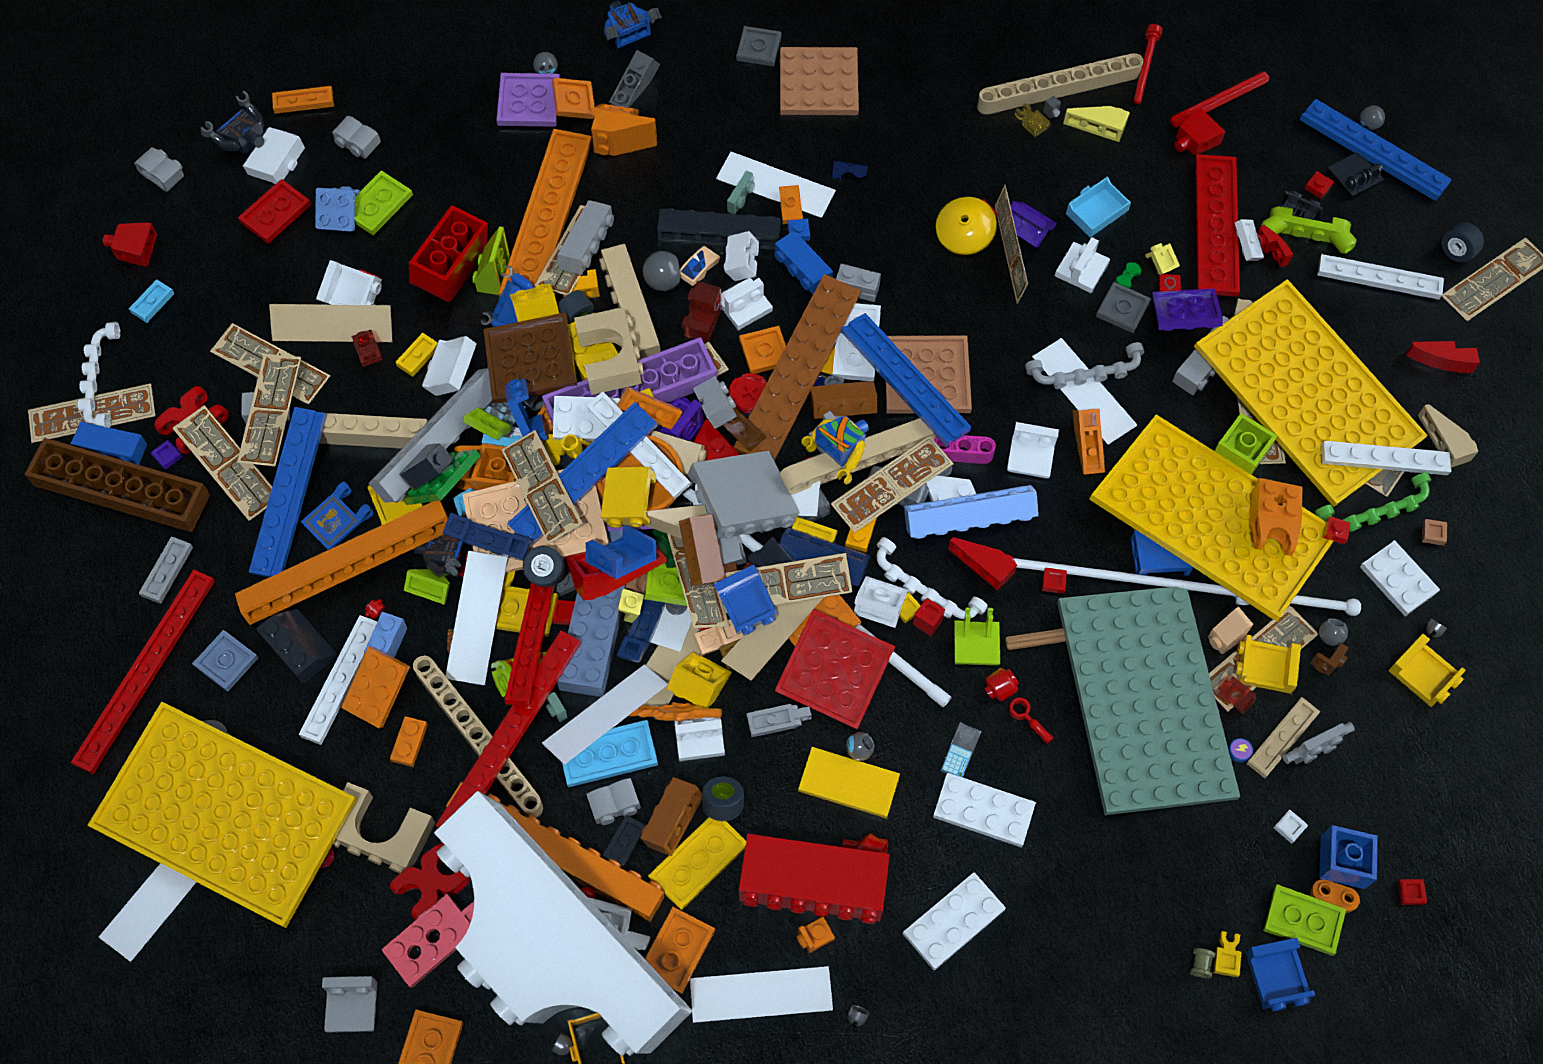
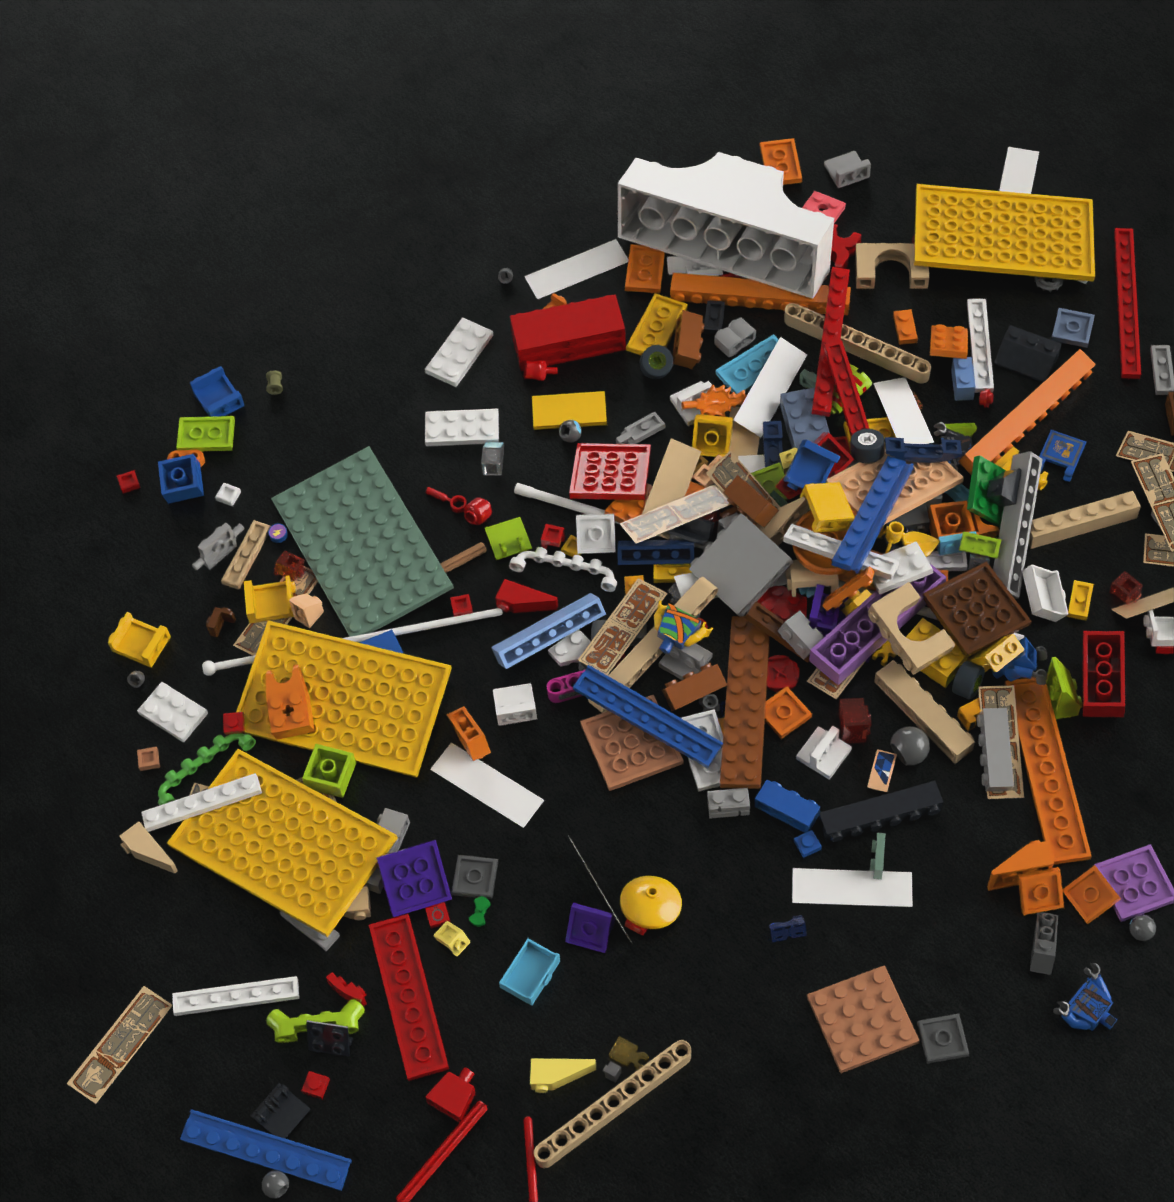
camera: 165 degrees right, 5 degrees down
blue plate [249,407,327,578] -> none
sticker [502,430,583,544] -> none
blue panel [505,378,547,441] -> none
blue panel [714,565,779,636] -> none
white brick [724,231,759,281] -> none
orange plate [779,185,803,224] -> none
light grey bar [1025,343,1144,389] -> none
white bracket [1055,238,1110,293] -> none
yellow plate [1213,931,1242,977] -> none
white plate [1235,219,1264,261] -> none
dark grey piece [1319,619,1348,646] -> none
red slope [1406,341,1480,373] -> none
black wheel [1441,222,1484,263] -> none

